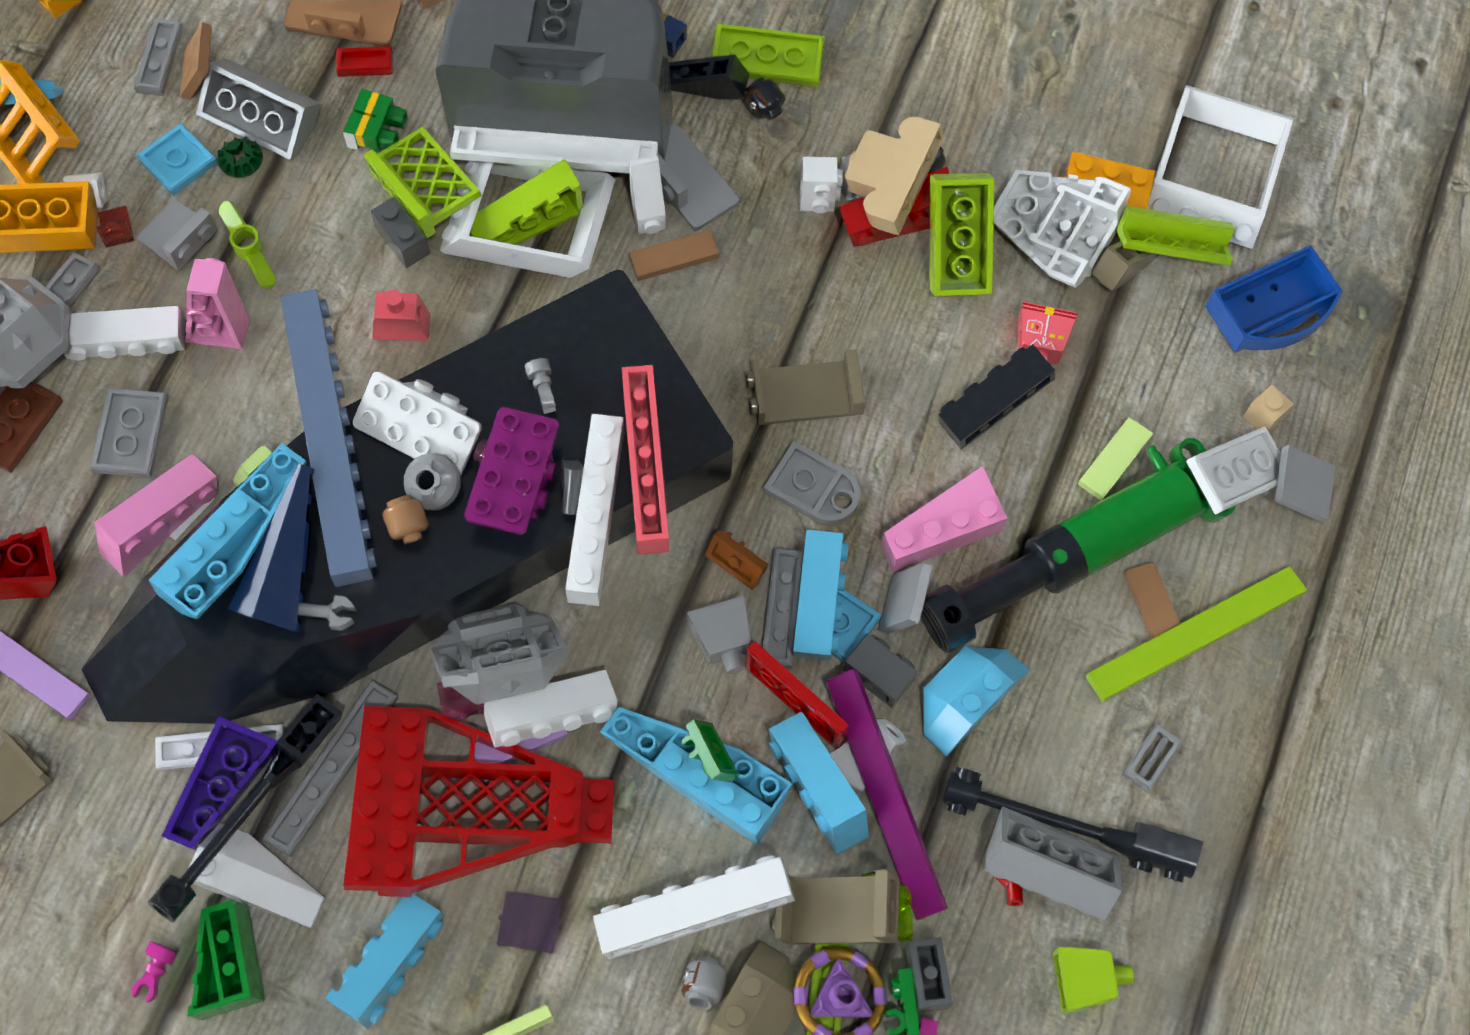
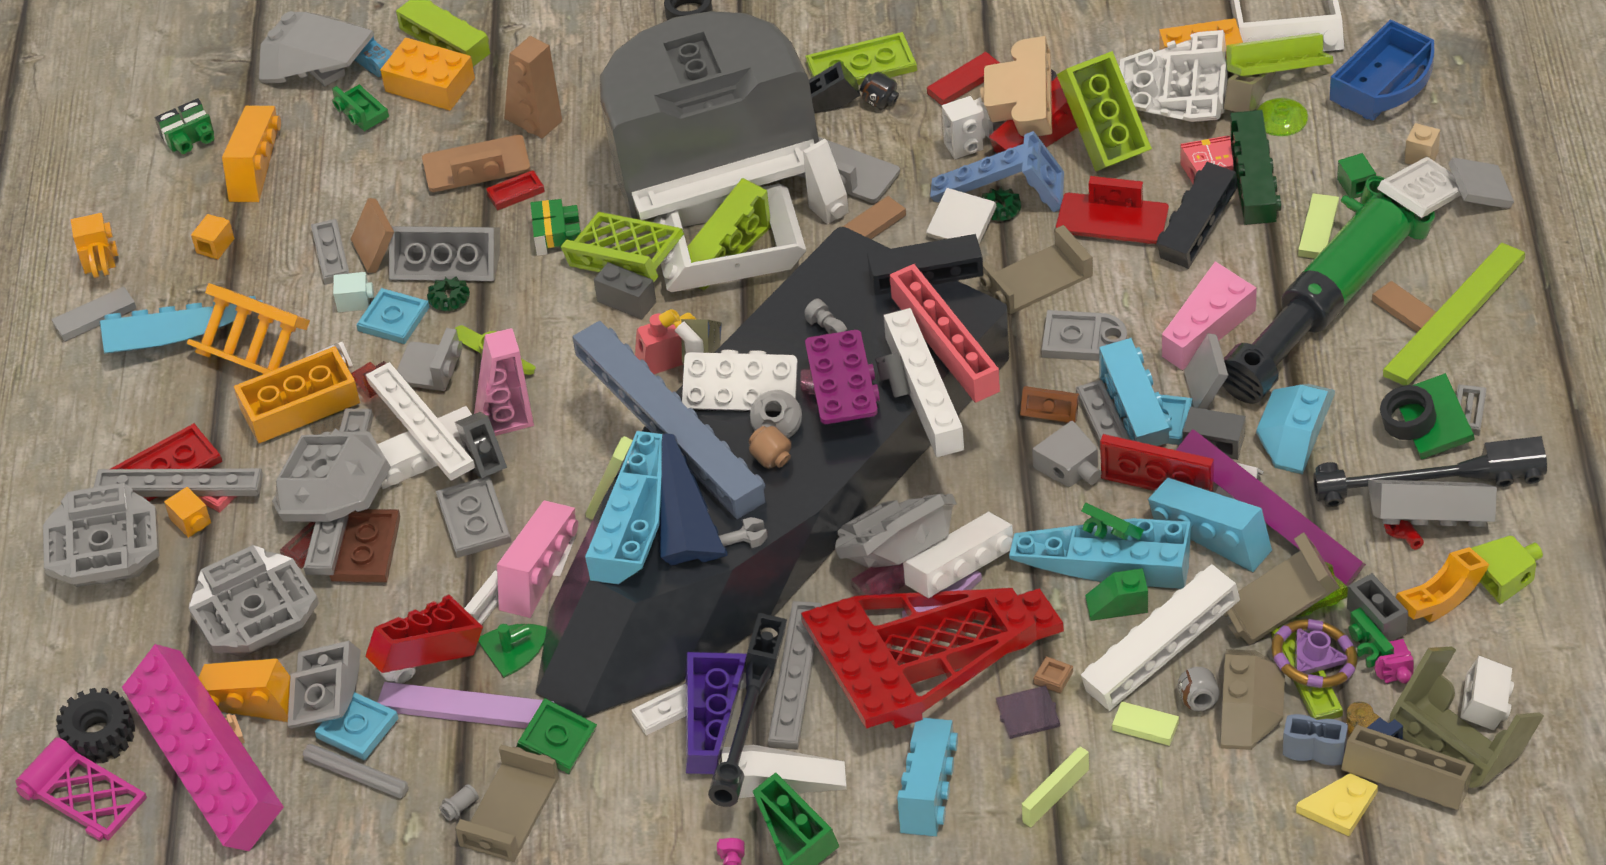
camera: 15 degrees left, 20 degrees down
none -> light aqua brick [333,272,374,313]
none -> white plate [366,362,475,480]
none -> dark grey brick [455,412,507,478]
none -> white tile [464,570,499,625]
none -> green shield [478,624,547,678]
none -> green tile [516,698,597,774]
none -> torso [659,309,722,364]
none -> black brick [867,234,984,295]
none -> white tile [926,188,997,244]
none -> red tile [927,52,1000,105]
none -> medium blue bracket [930,131,1064,212]
none -> dark green gear [982,186,1021,221]
none -> medium nougat tile [1033,656,1073,694]
none -> red bracket [1056,176,1169,244]
none -> green slope [1085,568,1148,621]
none -> yellowish green tile [1112,702,1179,746]
none -> dark green wedge [1230,110,1281,225]
none -> clear neon green dish [1257,98,1308,136]
none -> green brick [1337,153,1376,199]
none -> black tyre [1380,385,1437,440]
none -> light orange arch [1395,547,1489,623]
none -> green tile [1398,373,1475,459]

